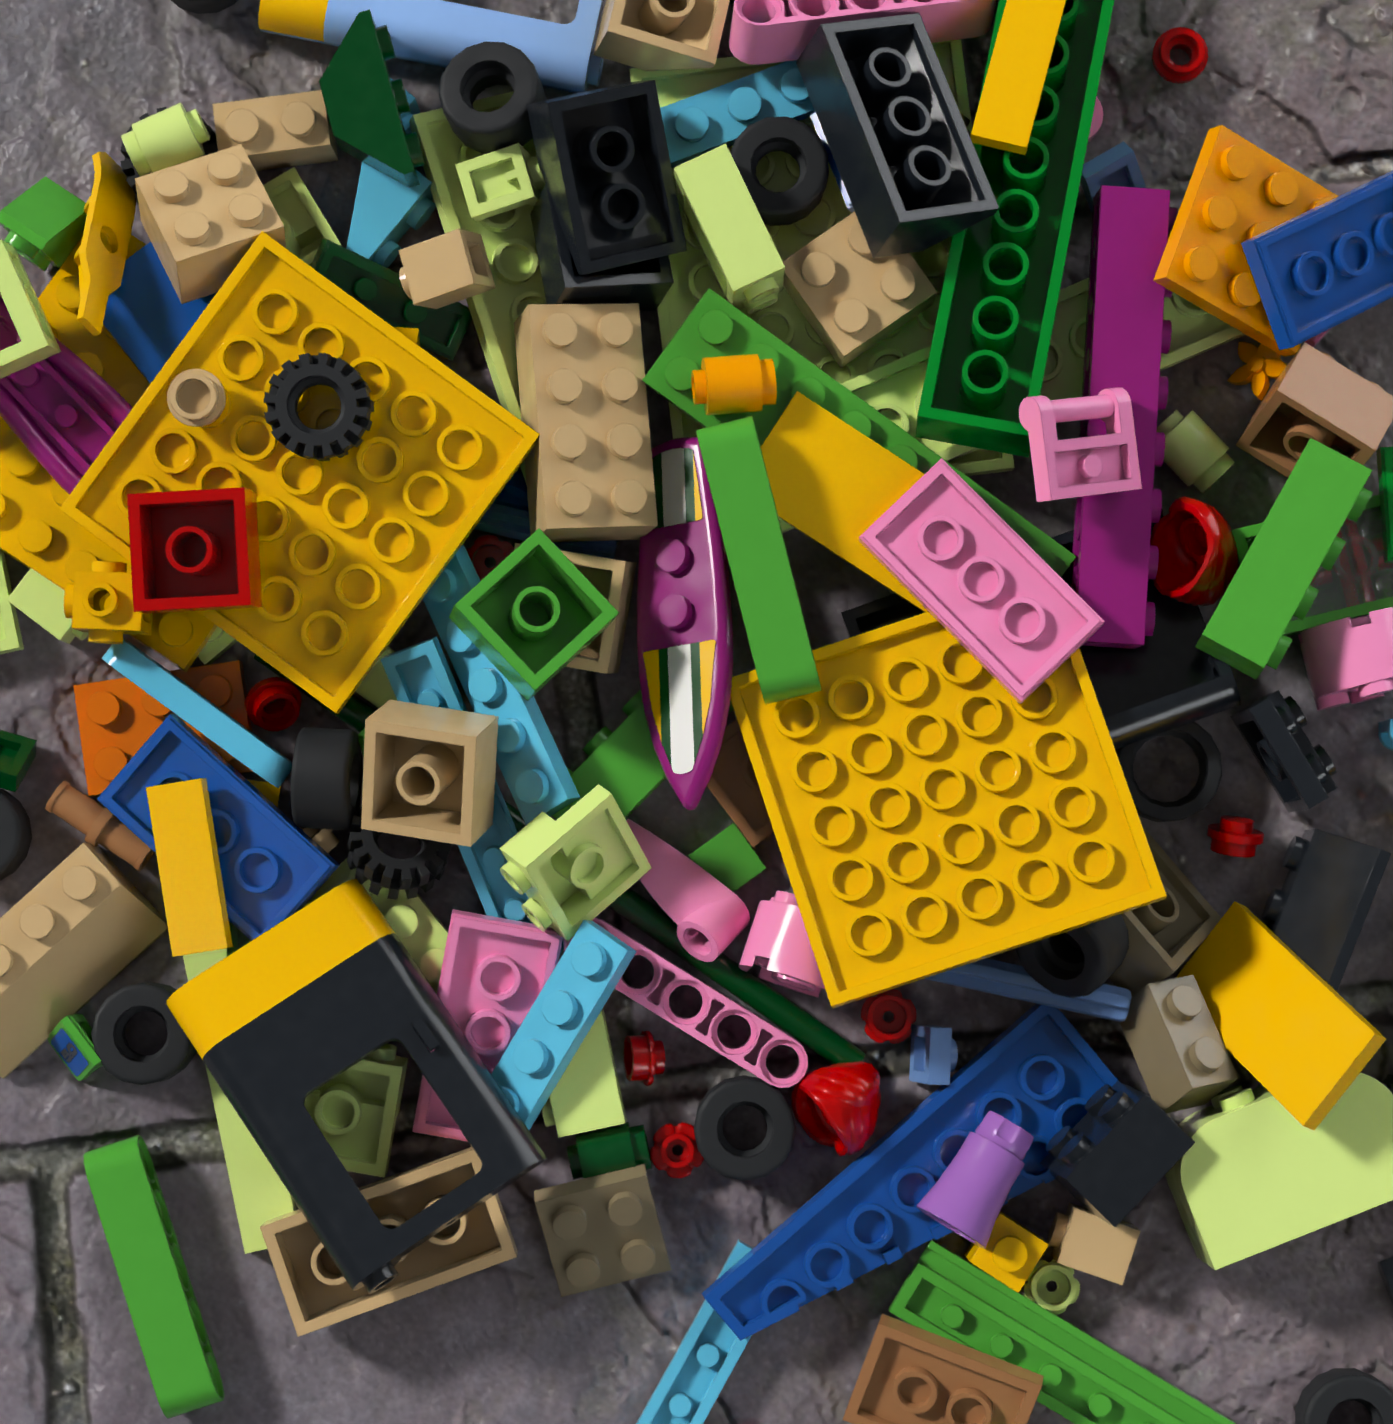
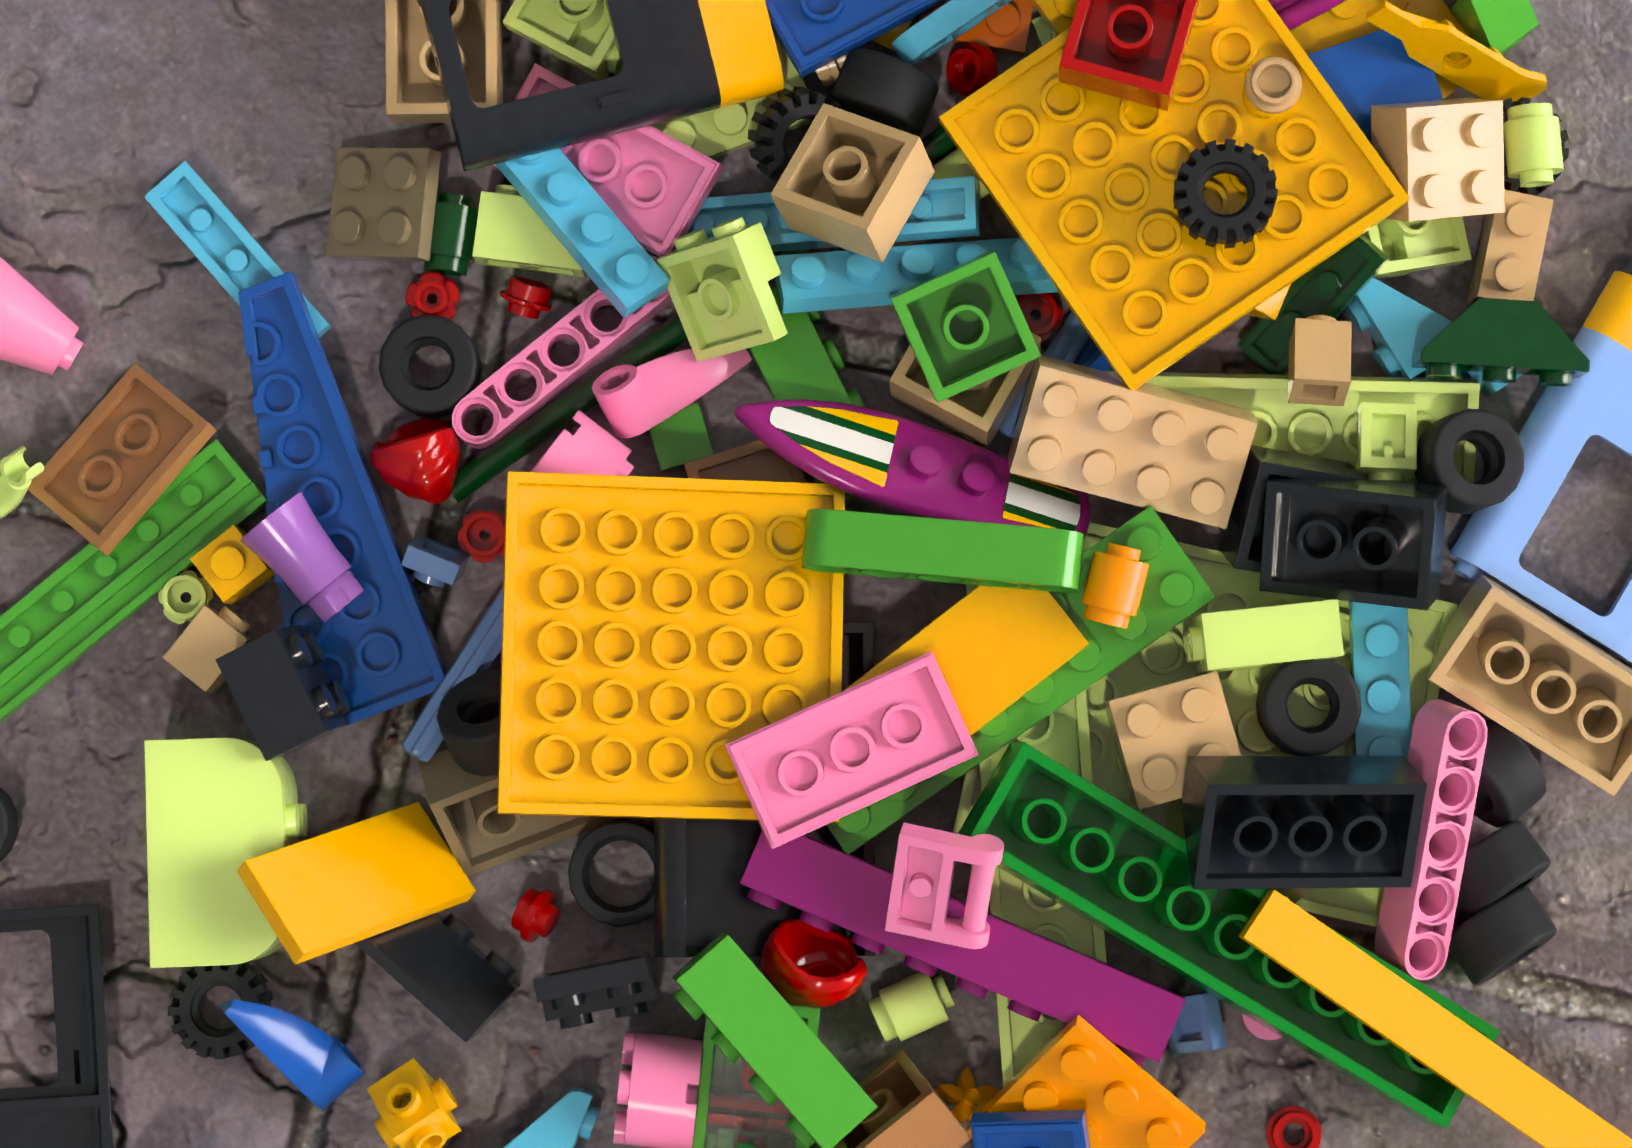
camera: 105 degrees right, 0 degrees up
dark tan brick [1120,974,1238,1114] -> none

